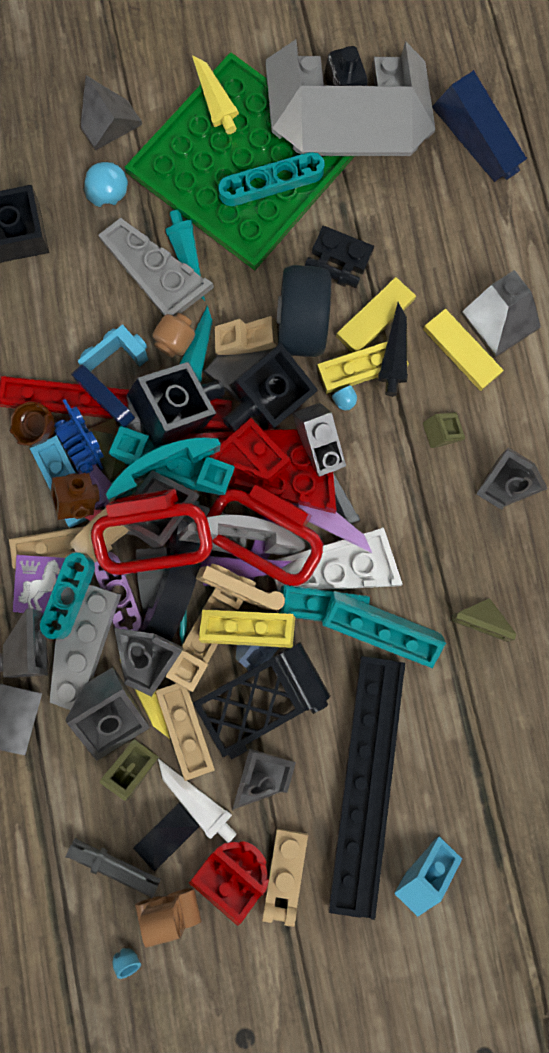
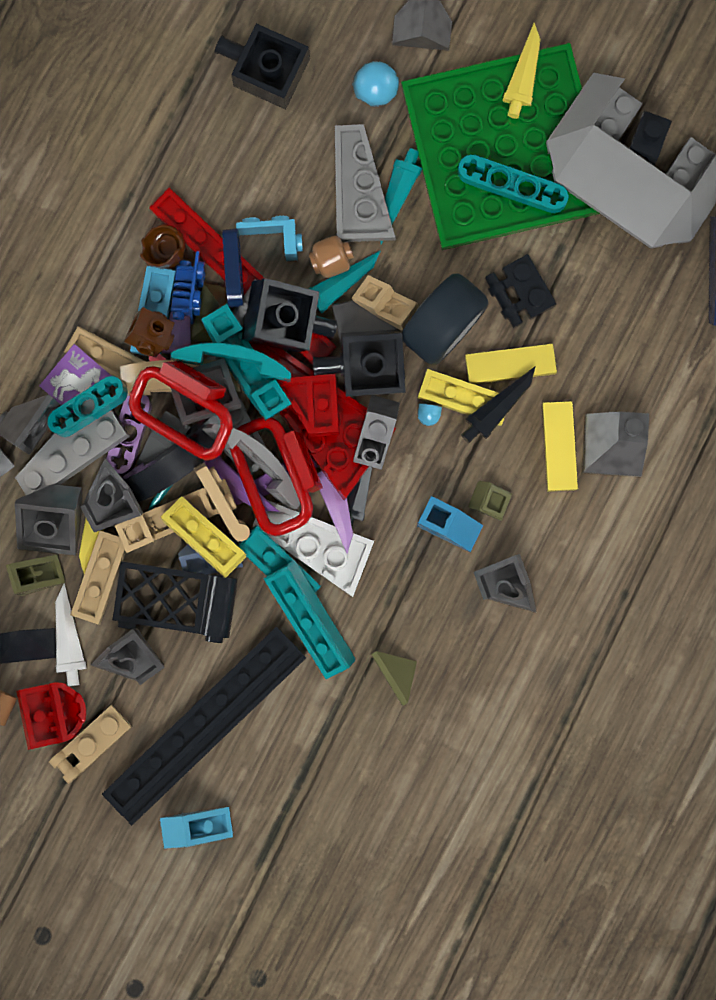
camera: 45 degrees right, 5 degrees up
none -> dark azure slope [417,496,483,552]

